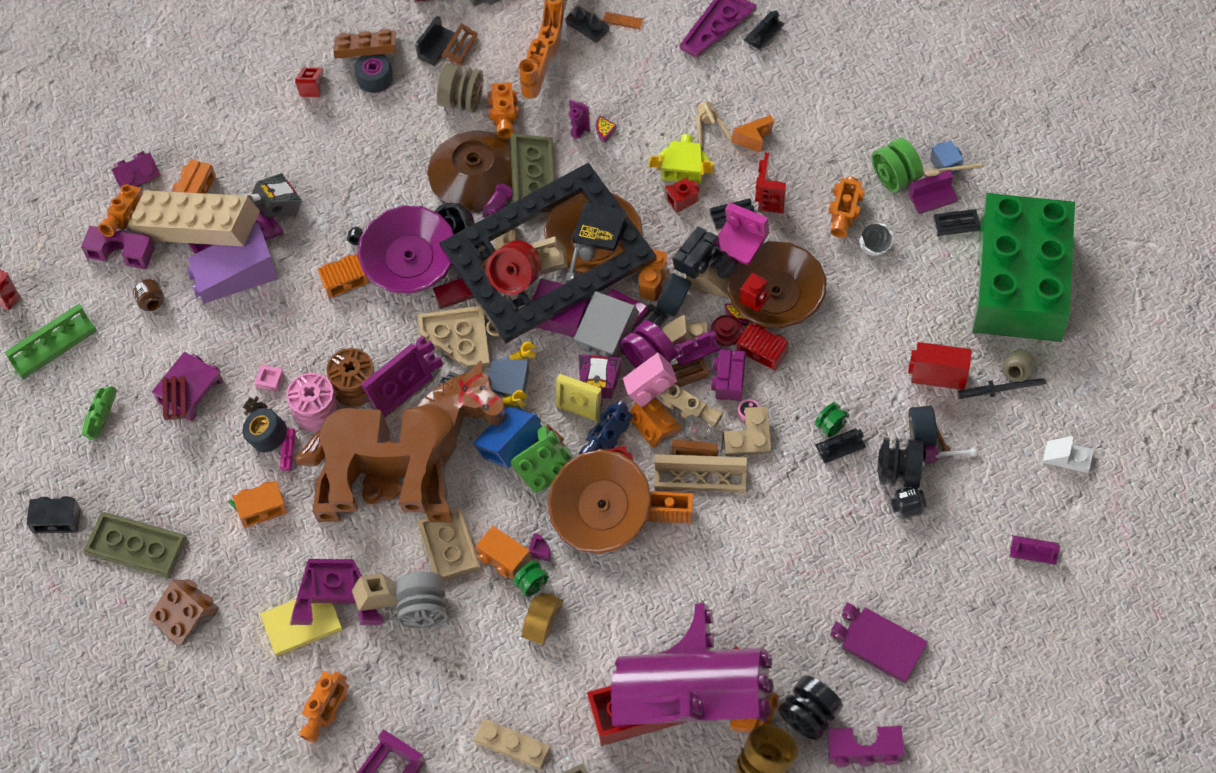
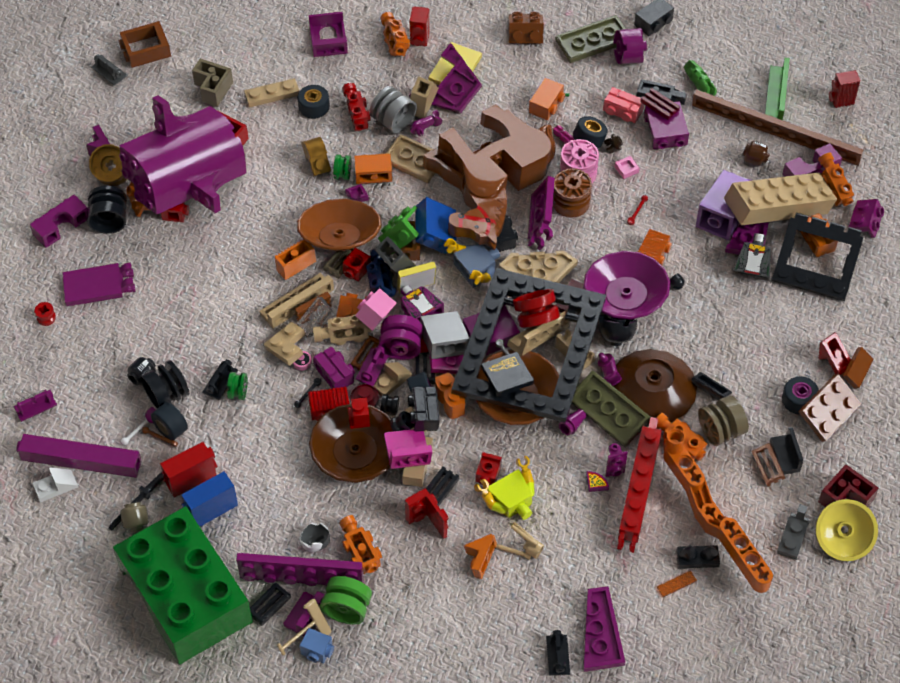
camera: 135 degrees right, 5 degrees down
none -> magenta brick [16,434,142,478]
none -> red wheel [34,302,56,326]
none -> blue brick [181,471,238,527]
none -> magenta plate [236,553,364,586]
none -> black hinge [294,378,321,408]
none -> black wheel [297,85,330,119]
none -> red brick [342,83,371,131]
none -> dark grey torso [374,236,416,274]
none -> black wheel [380,394,399,415]
none -> red brick [409,6,430,47]
none -> magenta piece [410,110,442,136]
none -> coral brick [603,87,644,123]
none -> magenta brick [613,28,647,64]
none -> red hinge [617,417,662,553]
none -> red hinge [627,195,648,225]
none -> black hinge [636,79,687,105]
none -> black tile [691,372,732,400]
none -> dark orange plate [692,89,864,166]
none -> black hinge [772,212,864,301]
none -> dark orange tile [842,347,874,389]

